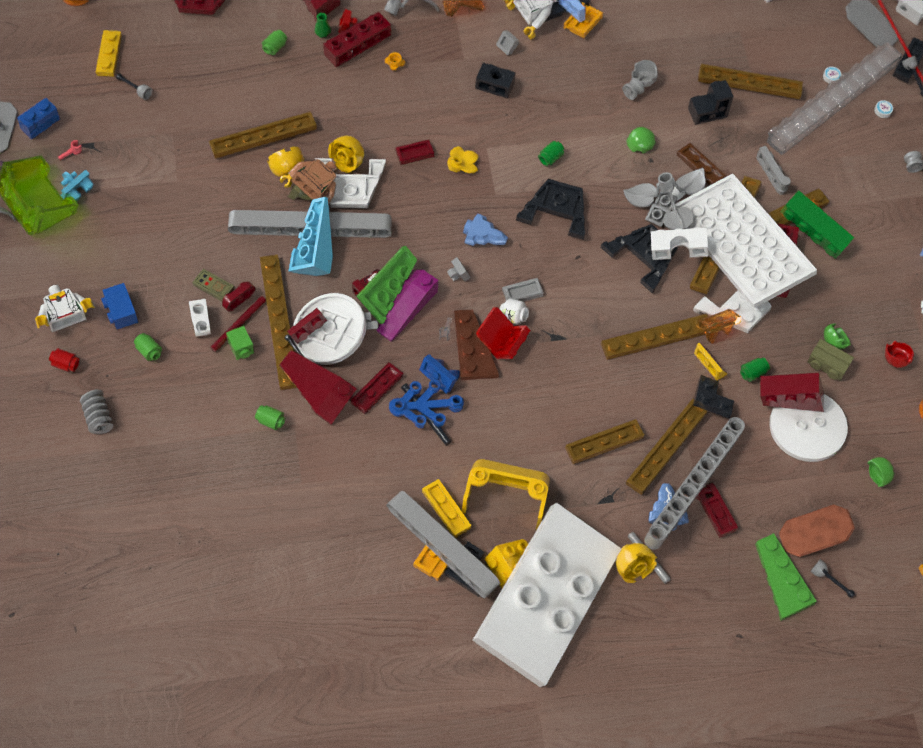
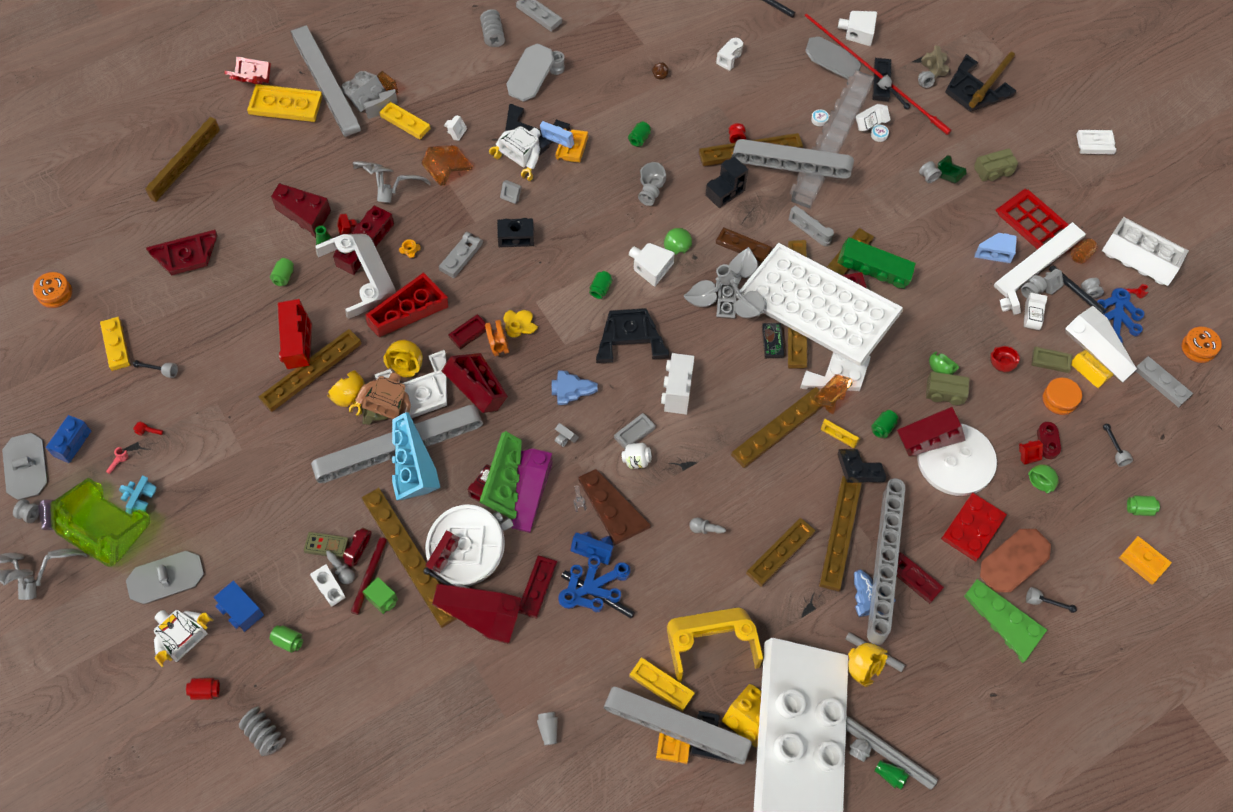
camera: 20 degrees left, 0 degrees up
bright green brick [255,405,286,430] -> none
red bracket [476,307,531,359] -> none
black wing [601,224,678,293] -> none
white arch [651,227,708,260] -> none
none -> light grey shield [126,551,204,604]
none -> red hand [133,421,163,436]
none -> red wedge [278,299,312,370]
none -> white windscreen [315,234,396,319]
none -> light grey bar [326,551,355,584]
none -> red wedge [365,272,448,337]
none -> light grey plate [439,232,483,278]
none -> dark red wedge [441,353,508,413]
none -> orange head [485,319,509,357]
none -> light grey cone [537,712,558,746]
none -> green brick [628,122,651,147]
none -> white torso [629,243,675,286]
none -> white wedge [661,353,694,414]
none -> light grey bar [689,517,726,534]
none -> red wheel [728,123,746,143]
none -> light grey beam [732,139,854,179]
none -> black tile [762,323,784,359]
none -> light grey axle [846,716,938,789]
none -> light grey plate [849,739,871,762]
none -> white leg [856,104,891,131]
none -> green cone [874,760,909,790]
none -> red plate [941,492,1007,562]
none -> red tile [1019,440,1043,465]
none -> dark red plate [1037,422,1061,460]

